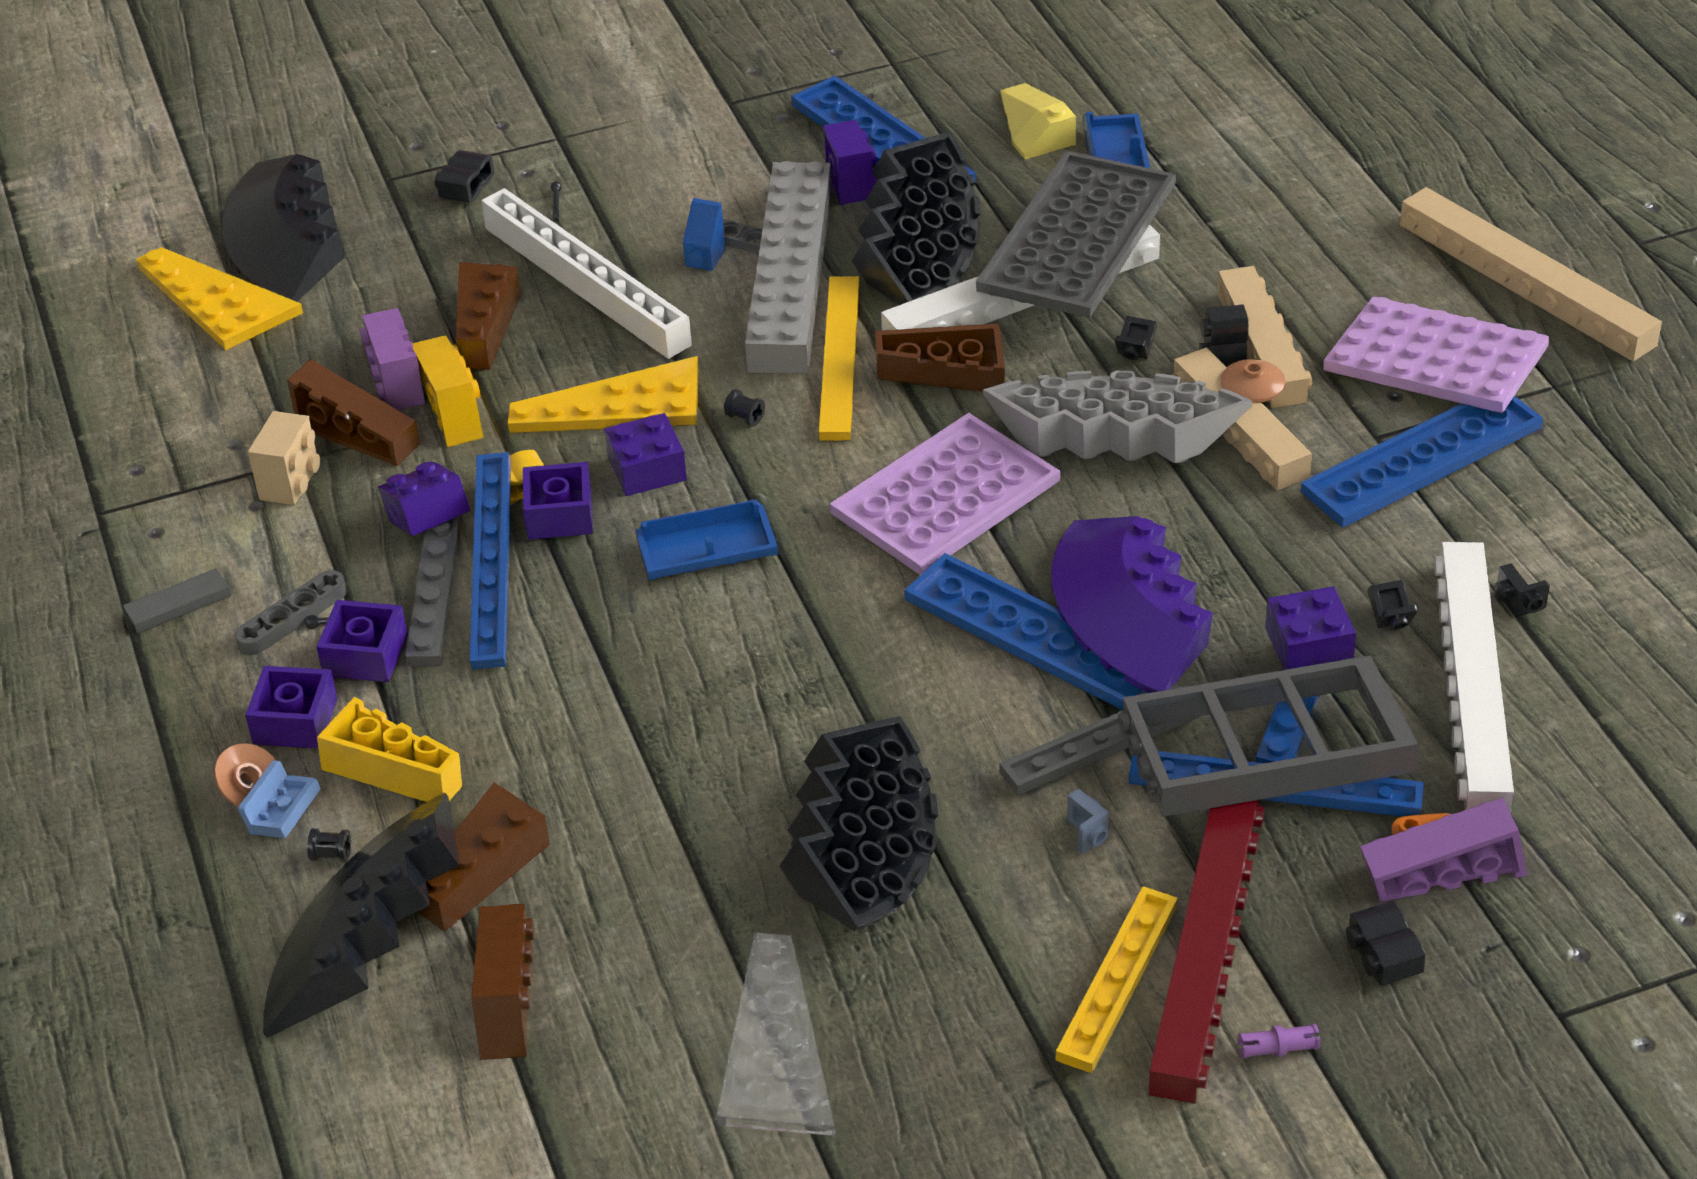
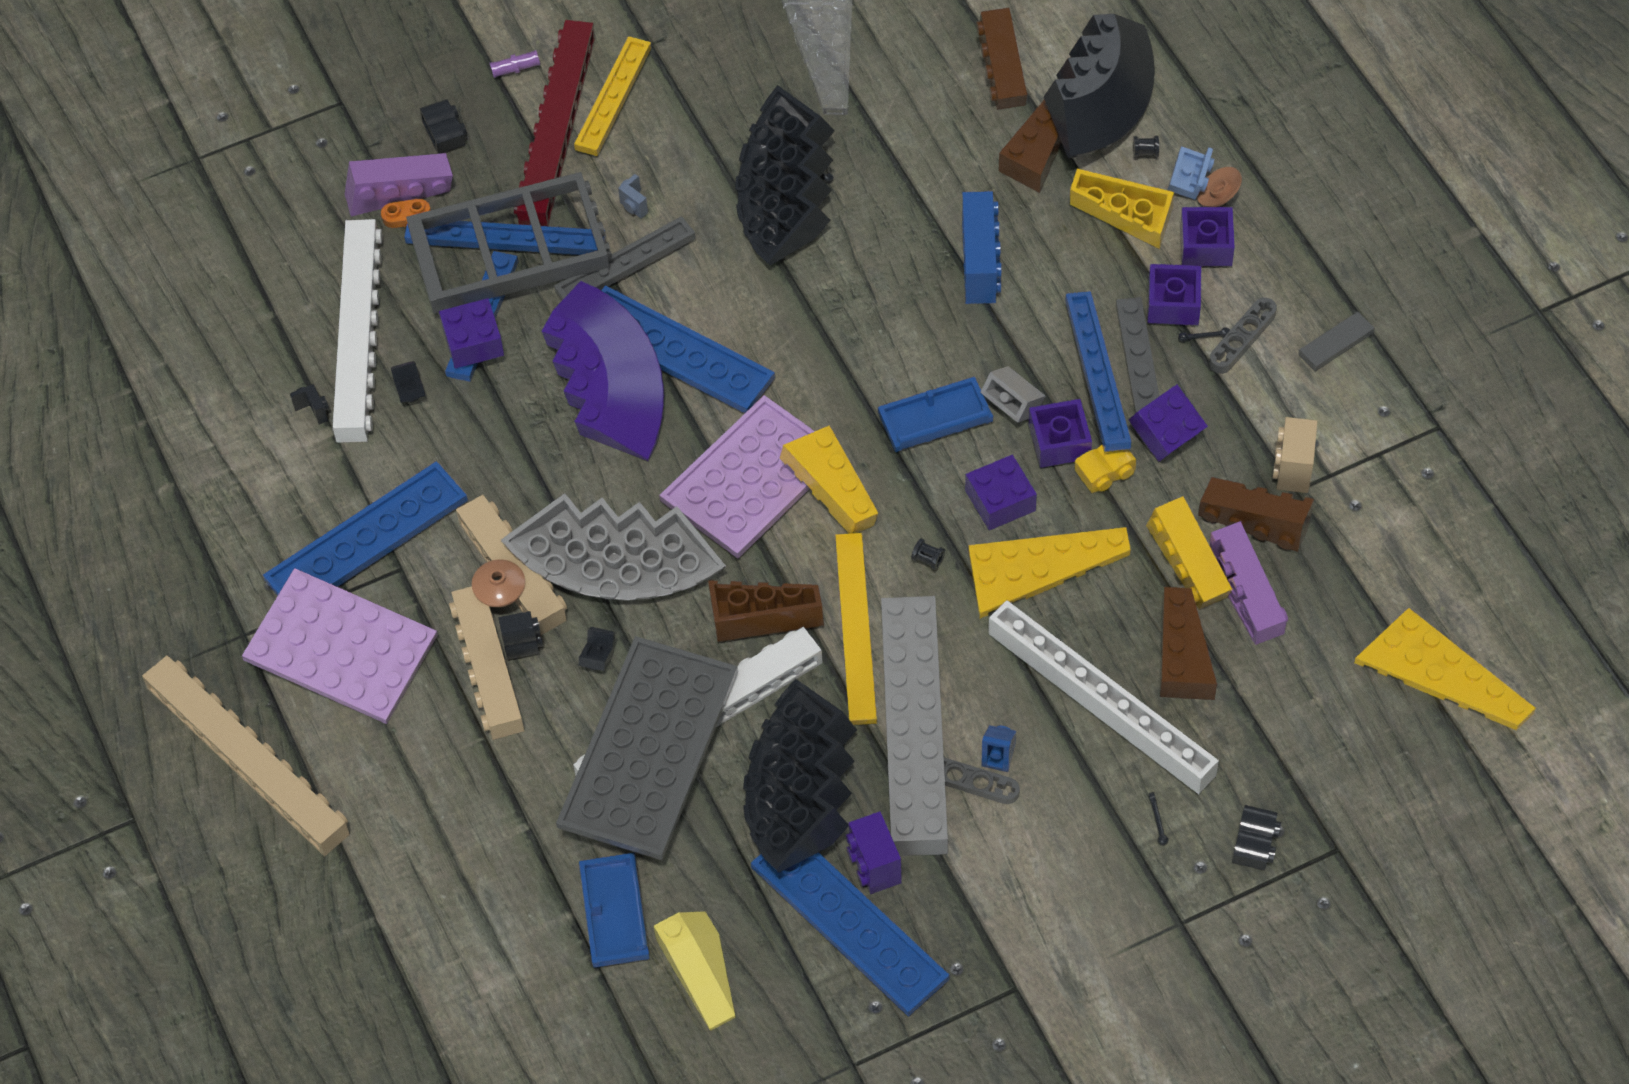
camera: 175 degrees right, 15 degrees up
black brick [221,154,344,302] -> none
none -> yellow wedge [780,425,878,534]
none -> blue brick [962,191,1001,304]
none -> light grey brick [980,366,1045,422]

